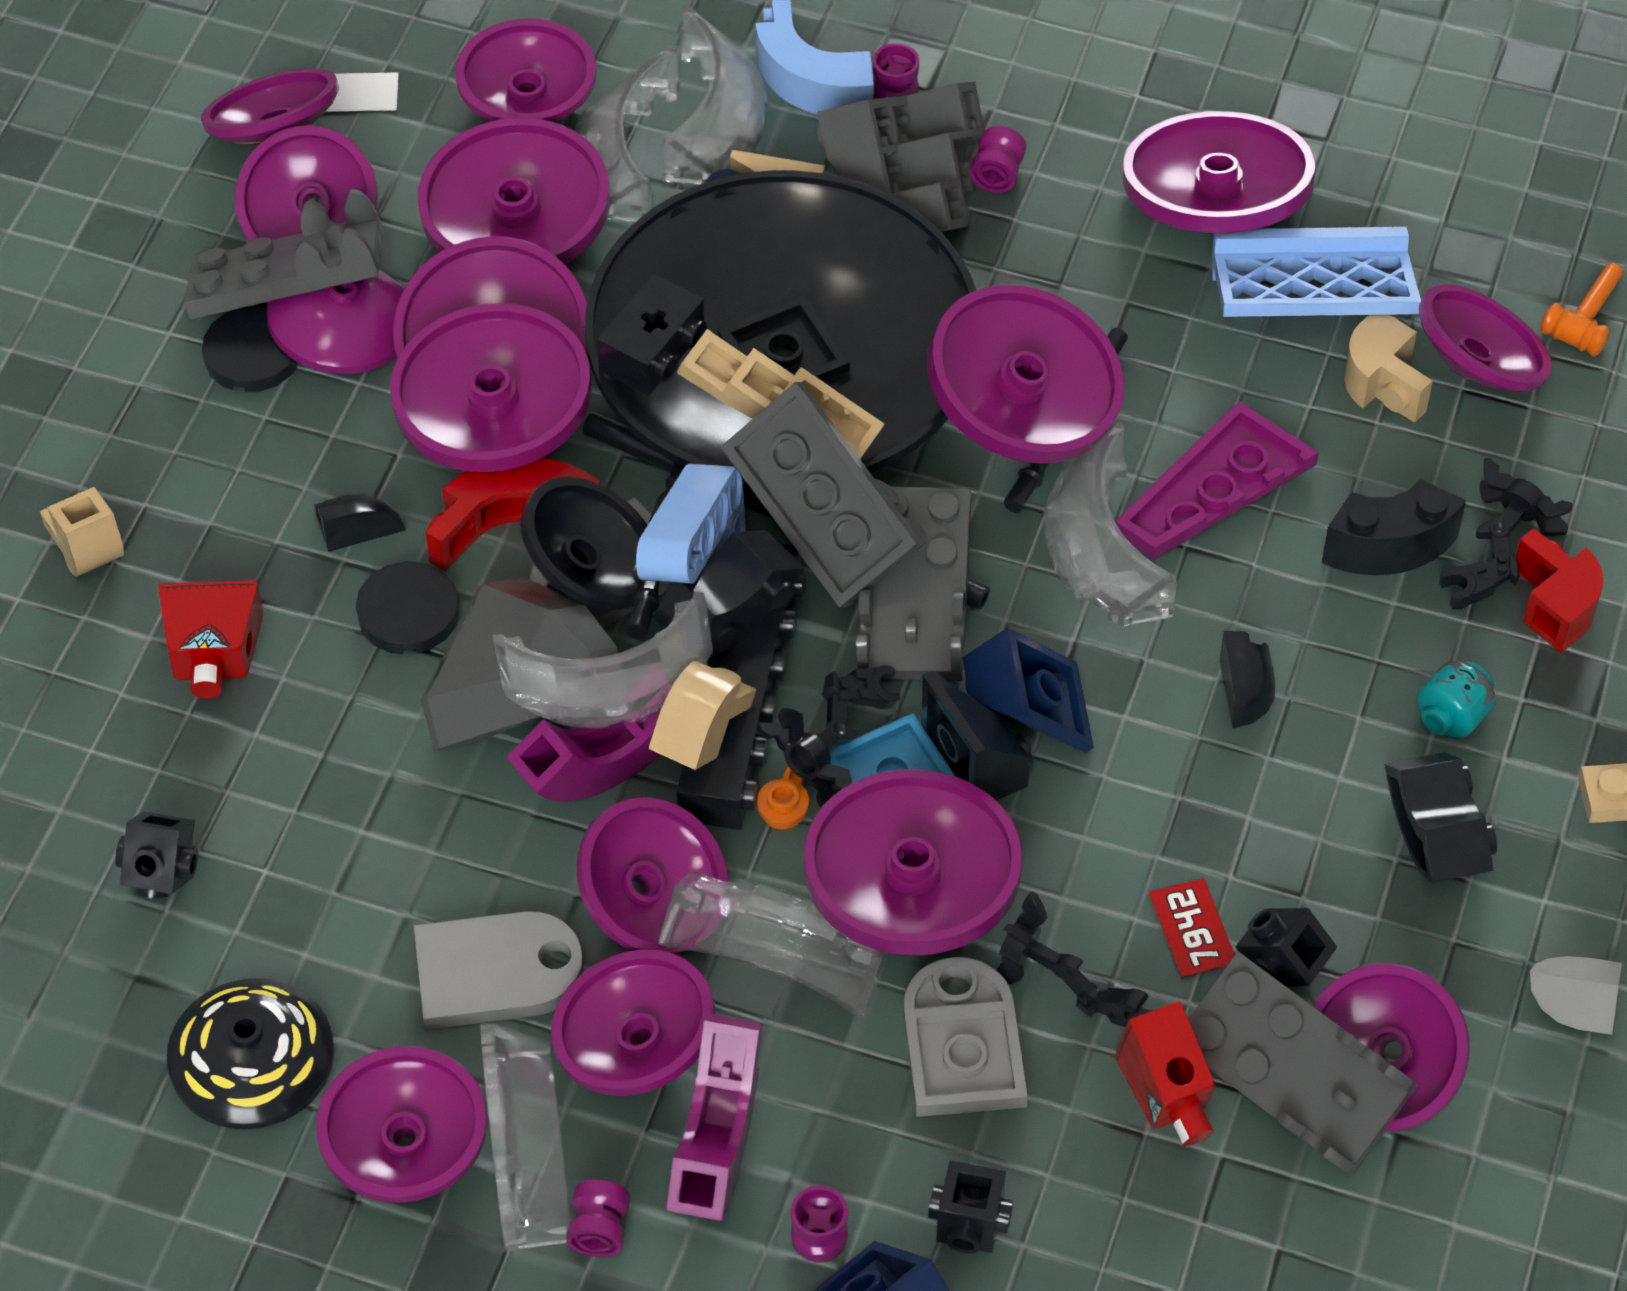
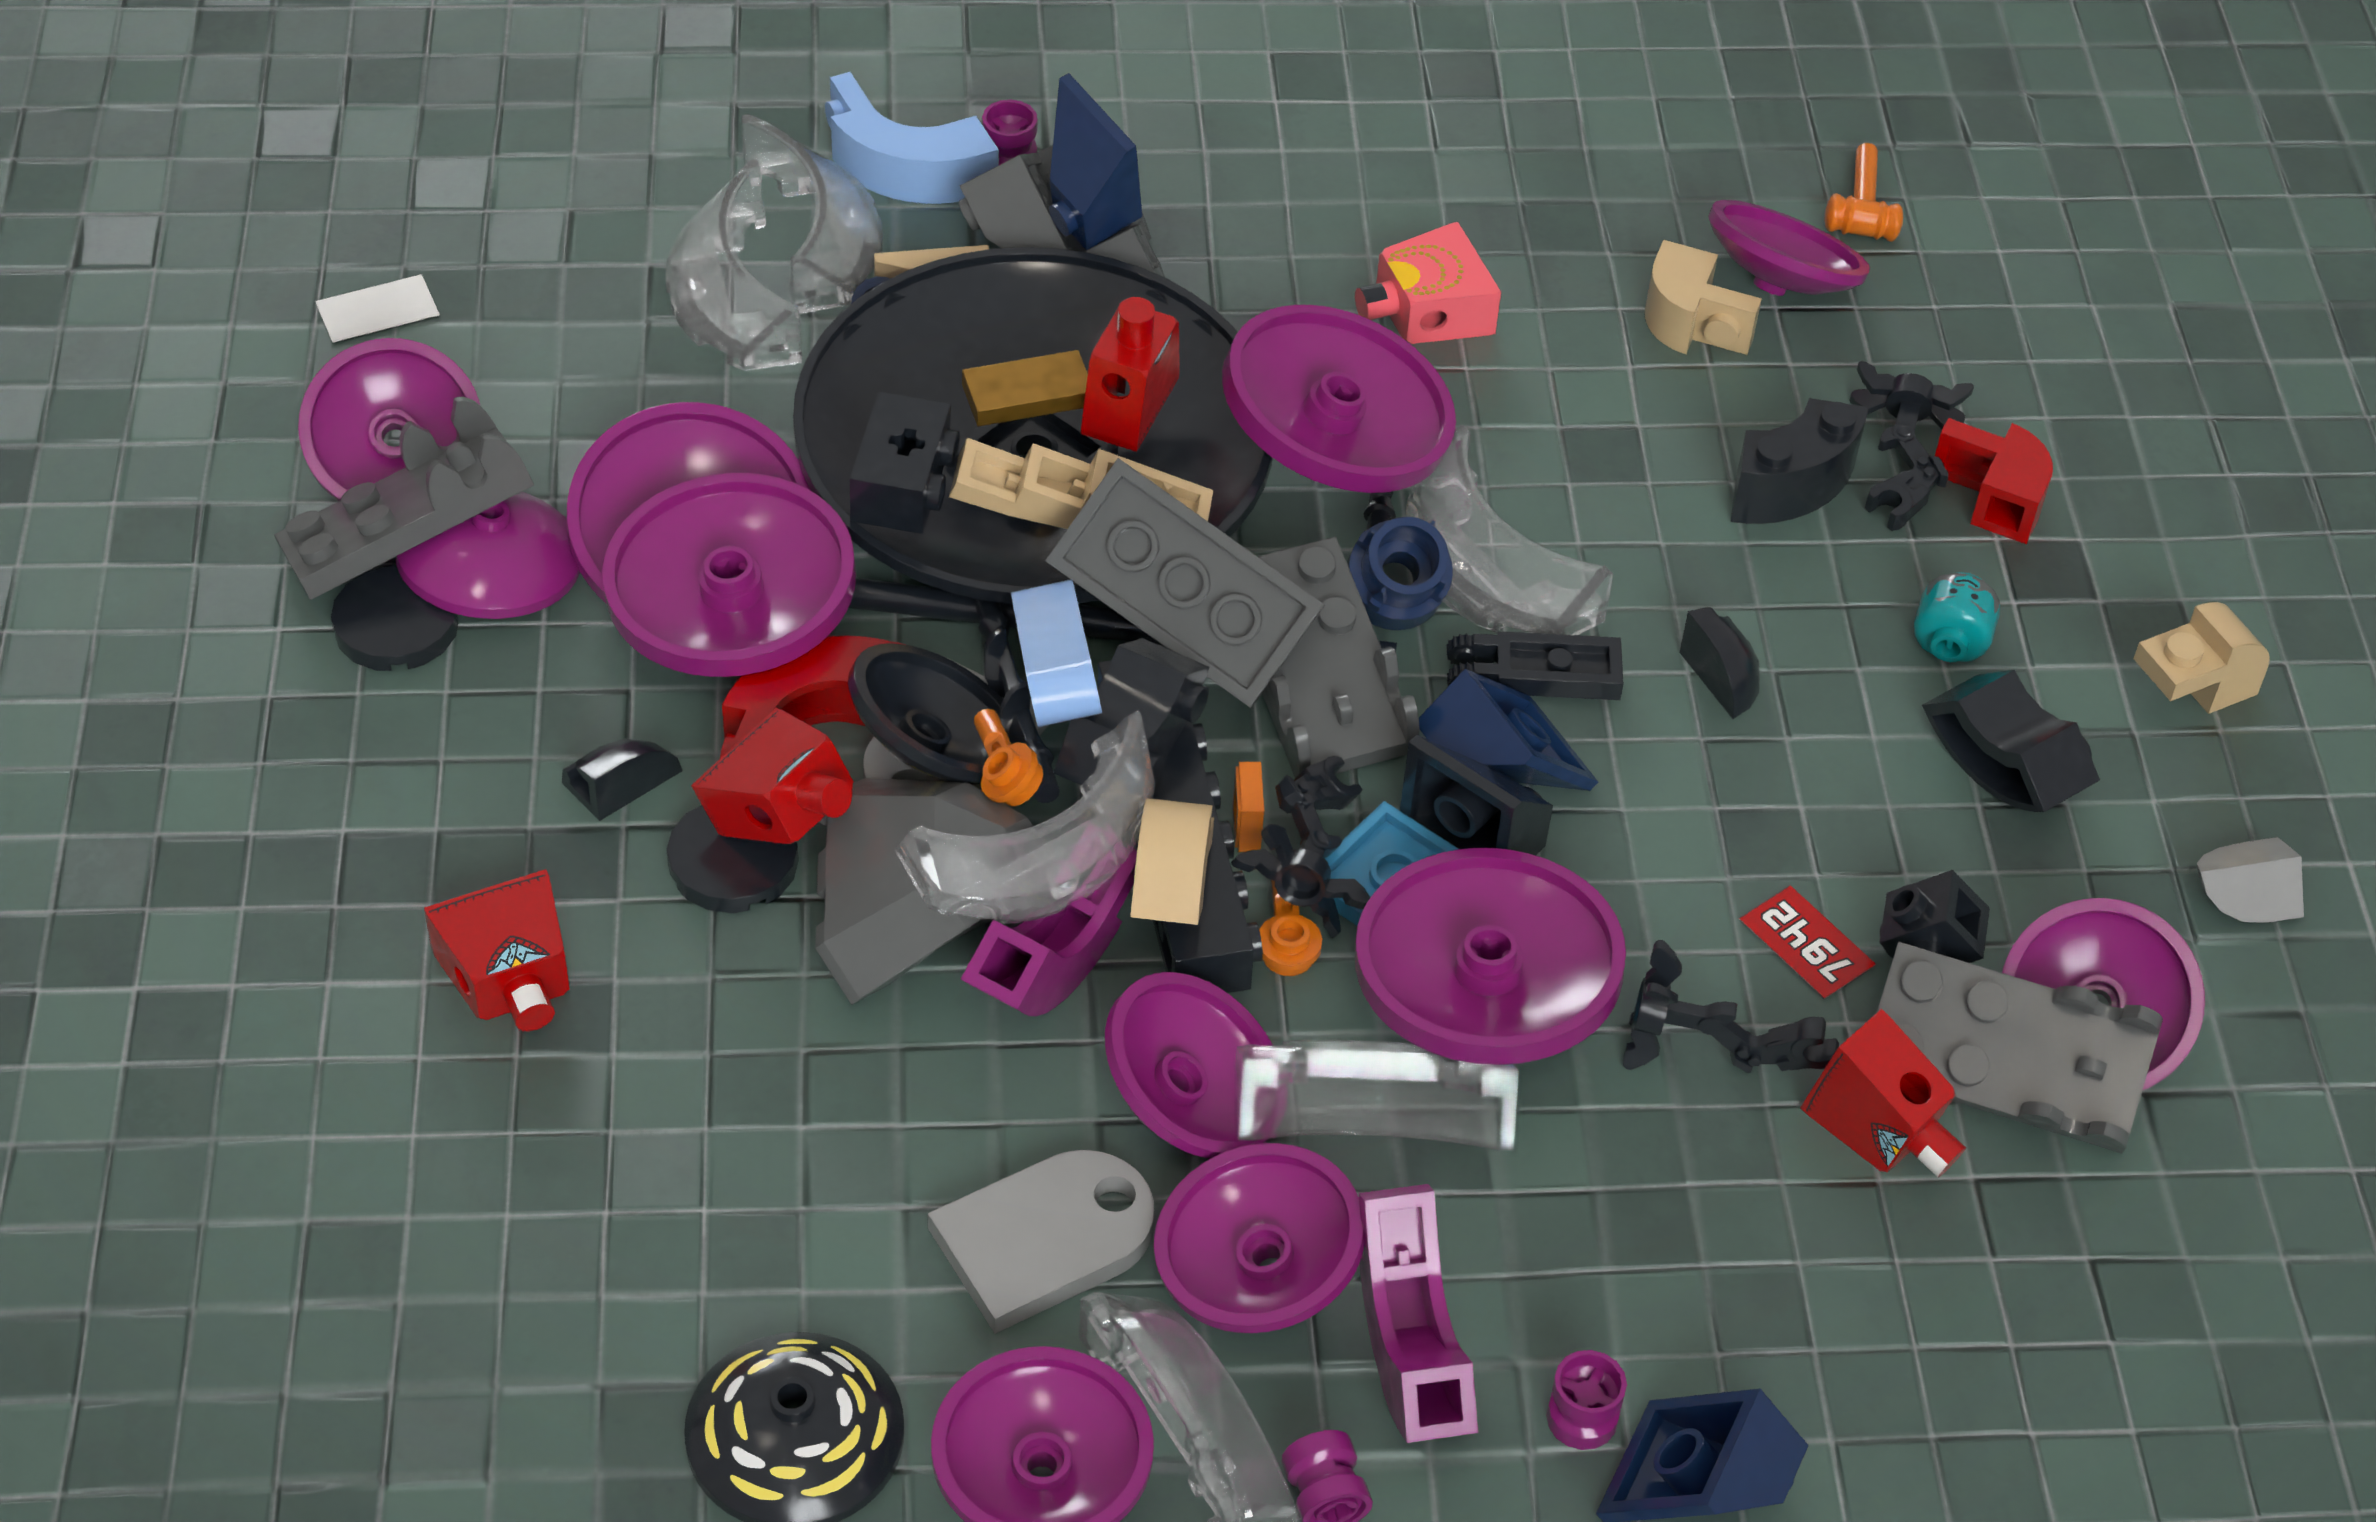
camera: 25 degrees left, 5 degrees down
tan brick [40,487,124,577] -> none
black brick [115,811,198,899] -> none
magenta dish [201,68,339,146] -> none
magenta dish [418,118,611,264] -> none
magenta dish [455,19,596,122] -> none
light grey tile [903,957,1028,1117] -> none
black brick [928,1160,1014,1253] -> none
magenta wheel [970,126,1026,193] -> none
magenta wing [1114,401,1319,560] -> none
magenta dish [1123,111,1315,233] -> none
light blue fence [1211,227,1421,317] -> none
none -> red torso [691,708,854,844]
none -> pearl gold tile [962,350,1088,427]
none -> orange plate [974,709,1043,806]
none -> dark blue slope [1049,73,1143,250]
none -> red torso [1081,297,1180,452]
none -> orange tile [1233,762,1264,852]
none -> dark blue piece [1347,517,1453,630]
none -> coral torso [1355,222,1501,344]
none -> black hinge [1446,631,1624,700]

